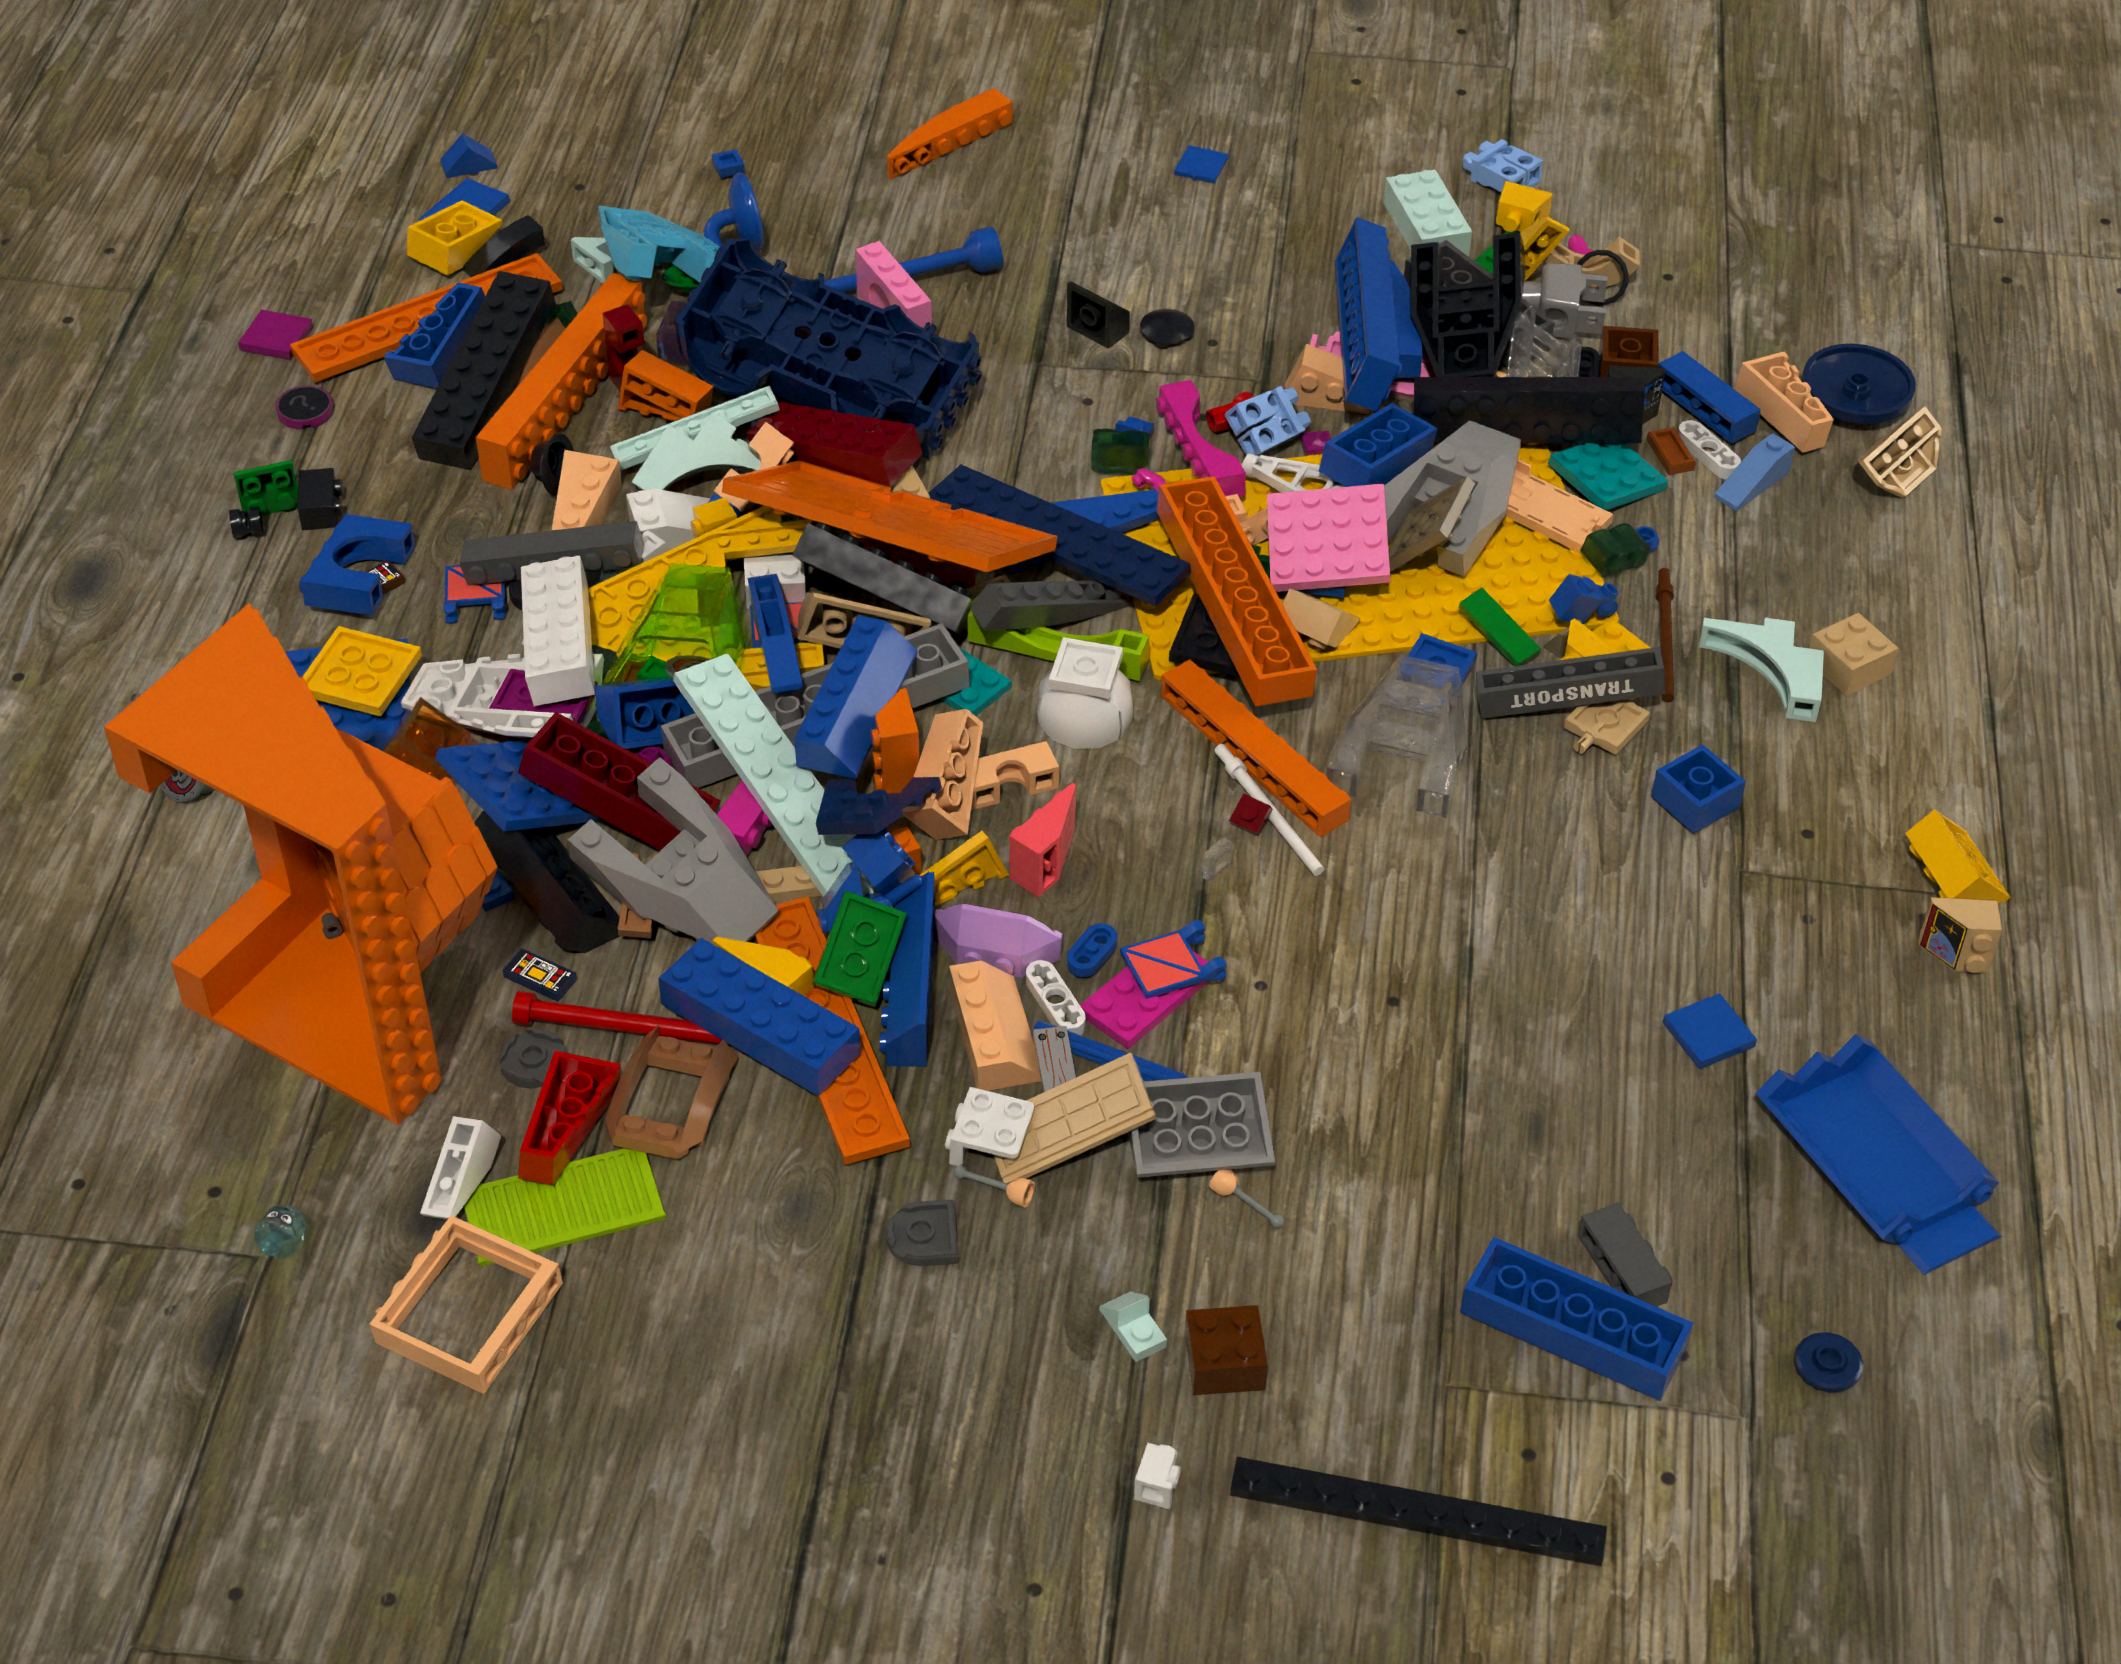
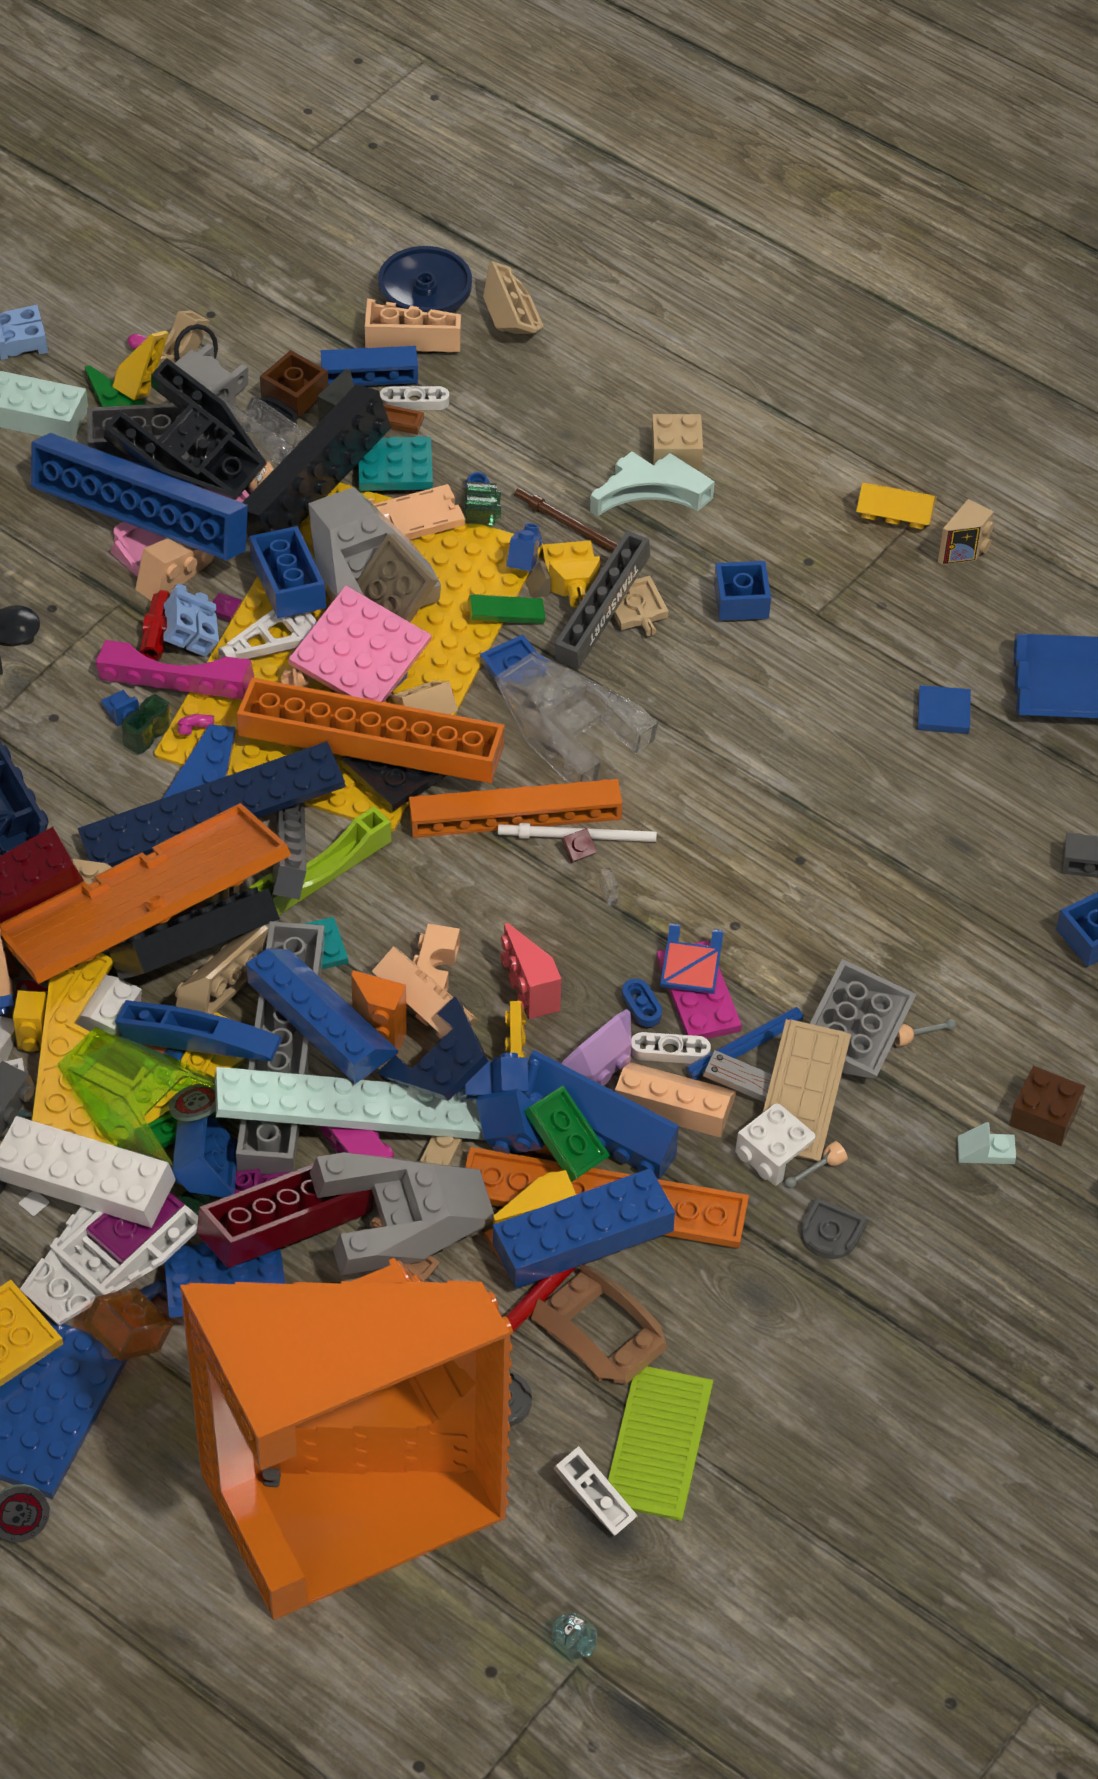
camera: 60 degrees left, 5 degrees up
light nougat window [370,1215,563,1394] -> none
red wedge [518,1051,621,1185] -> none
white plate [1037,637,1134,749] -> none
yellow torso [1496,181,1553,232] -> none
medium blue slope [1714,433,1795,511] -> none

